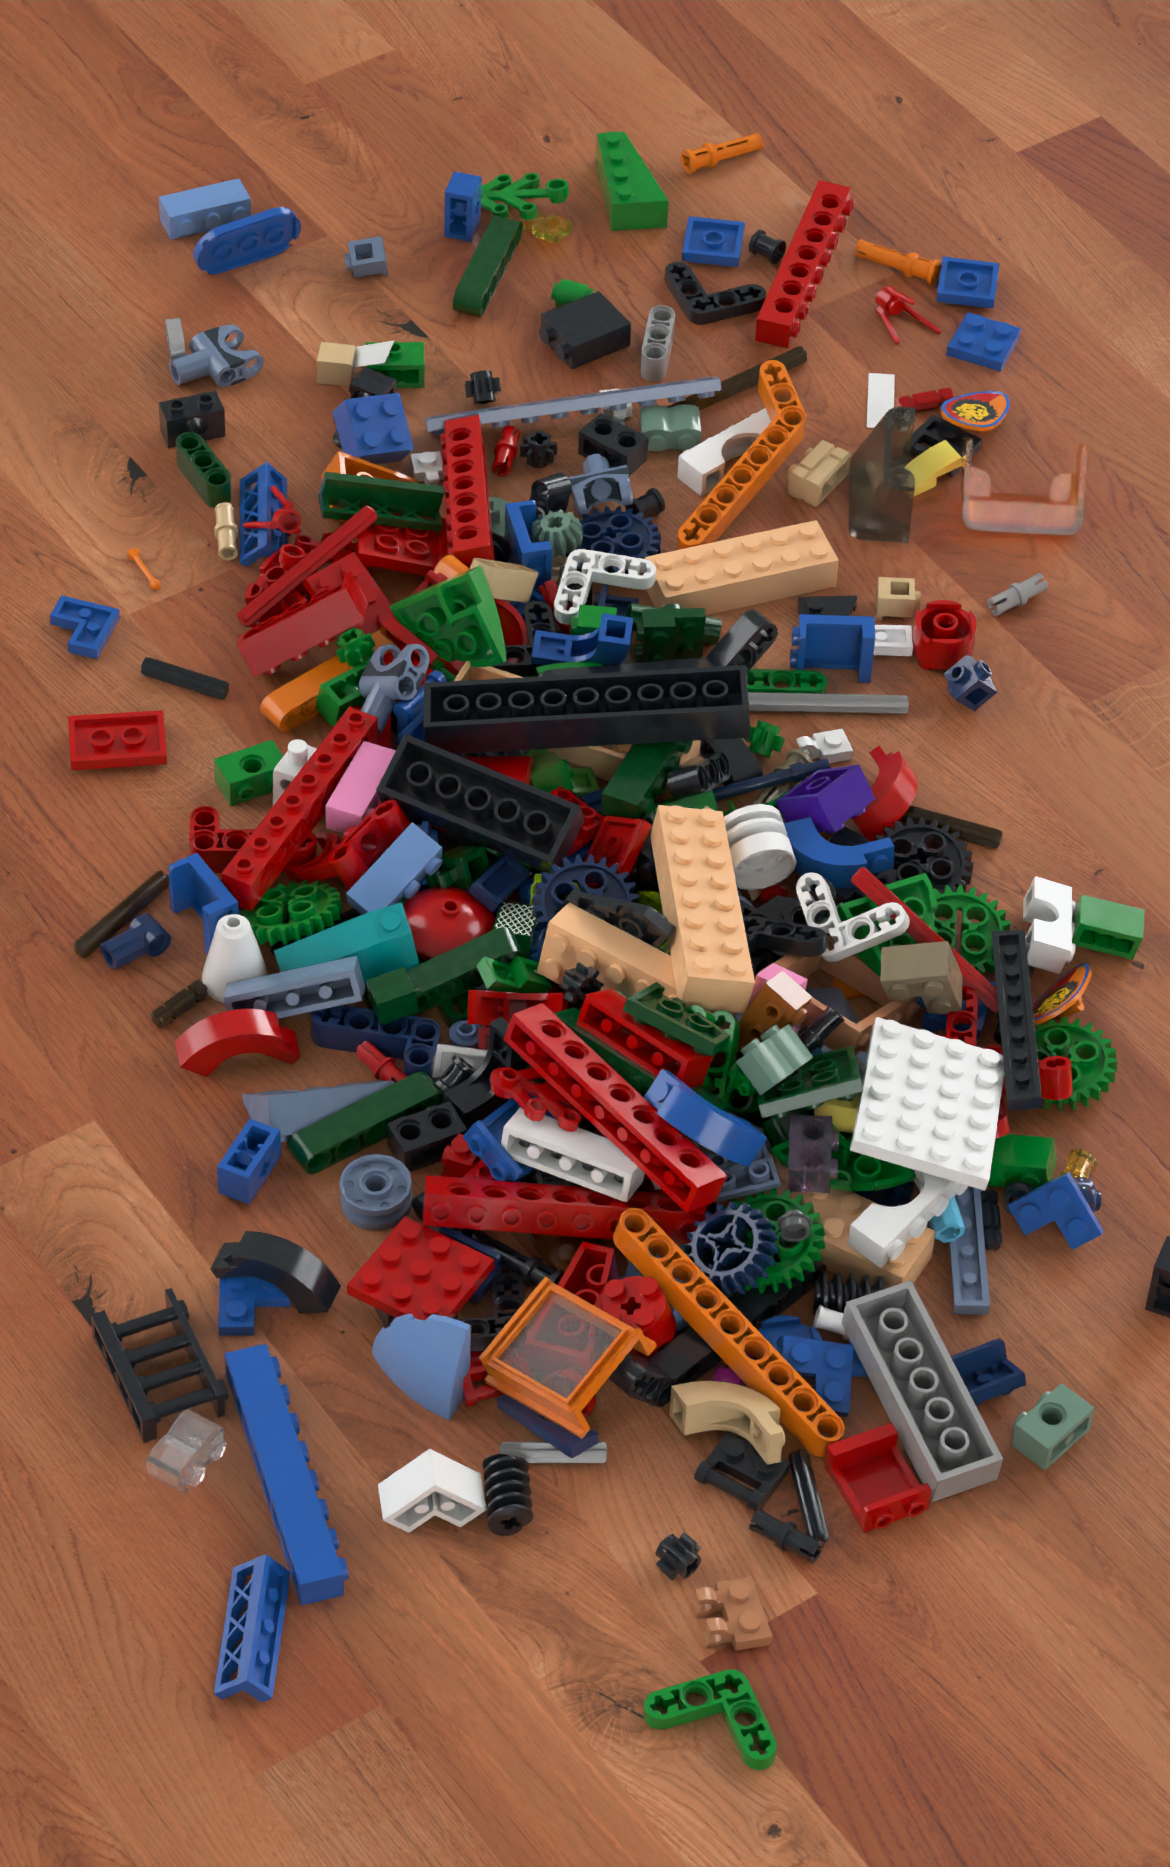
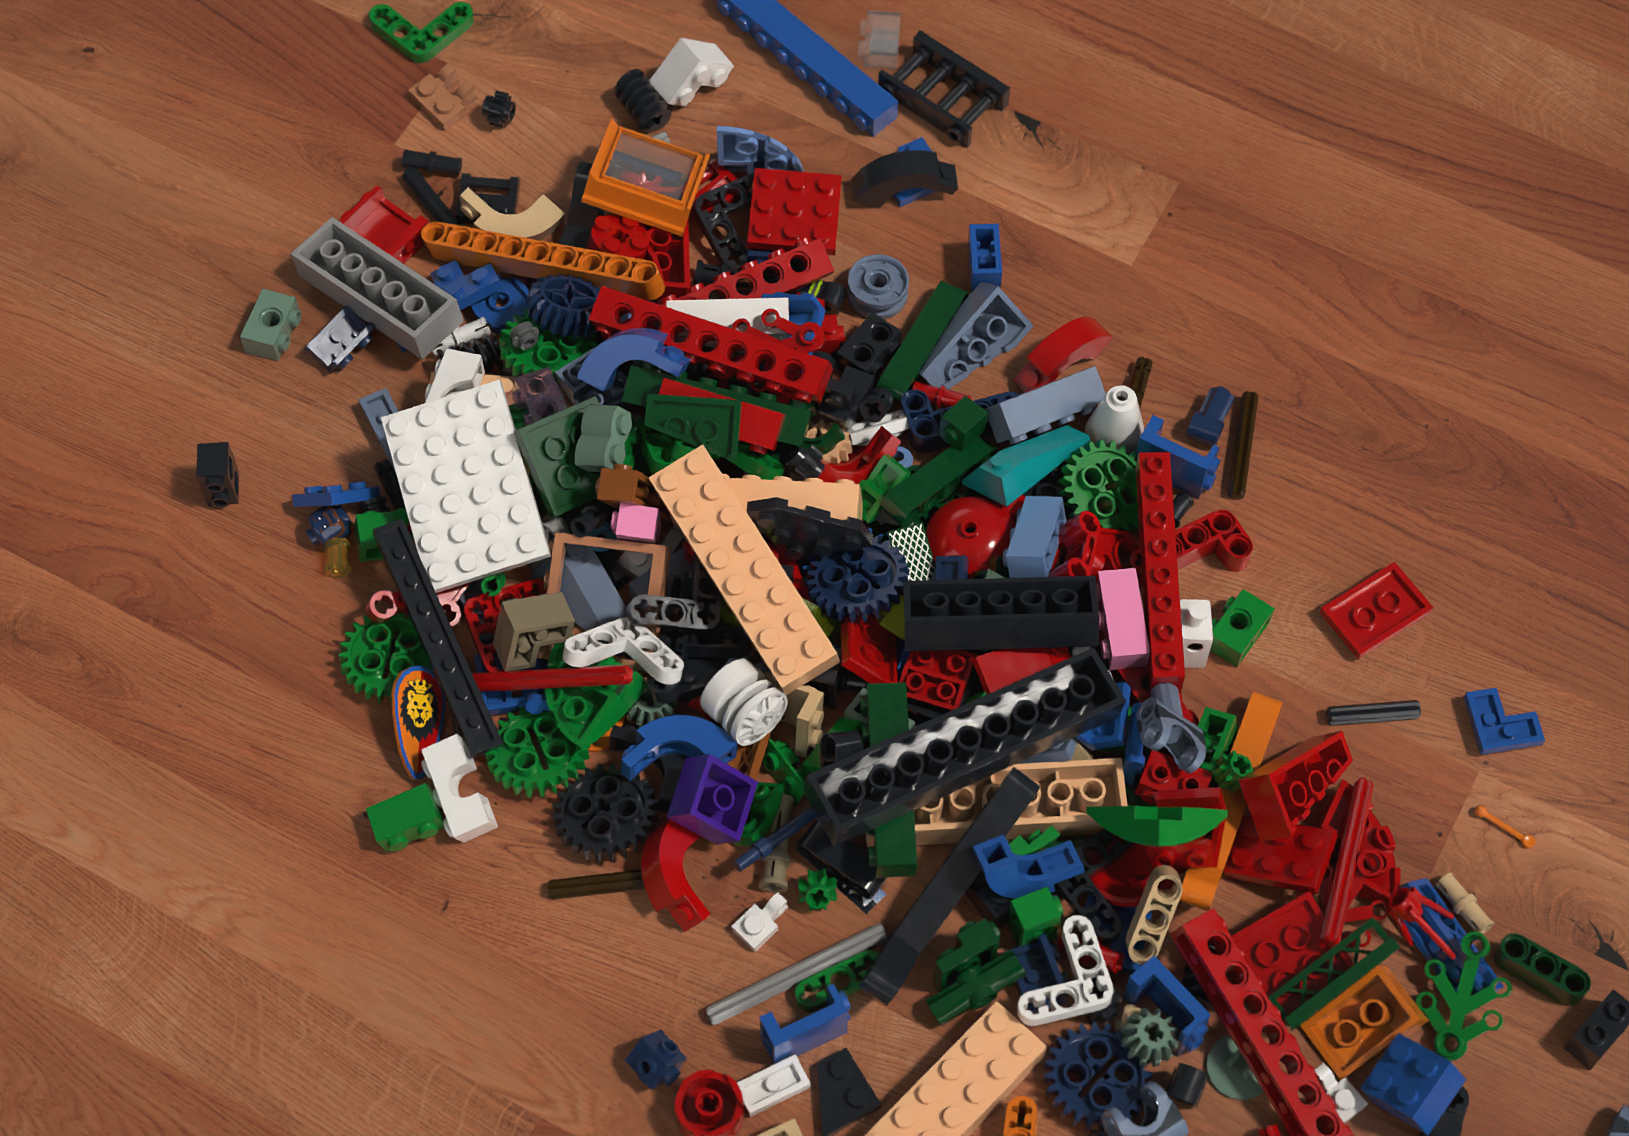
camera: 155 degrees right, 15 degrees up
none -> green plant [1416,931,1512,1061]

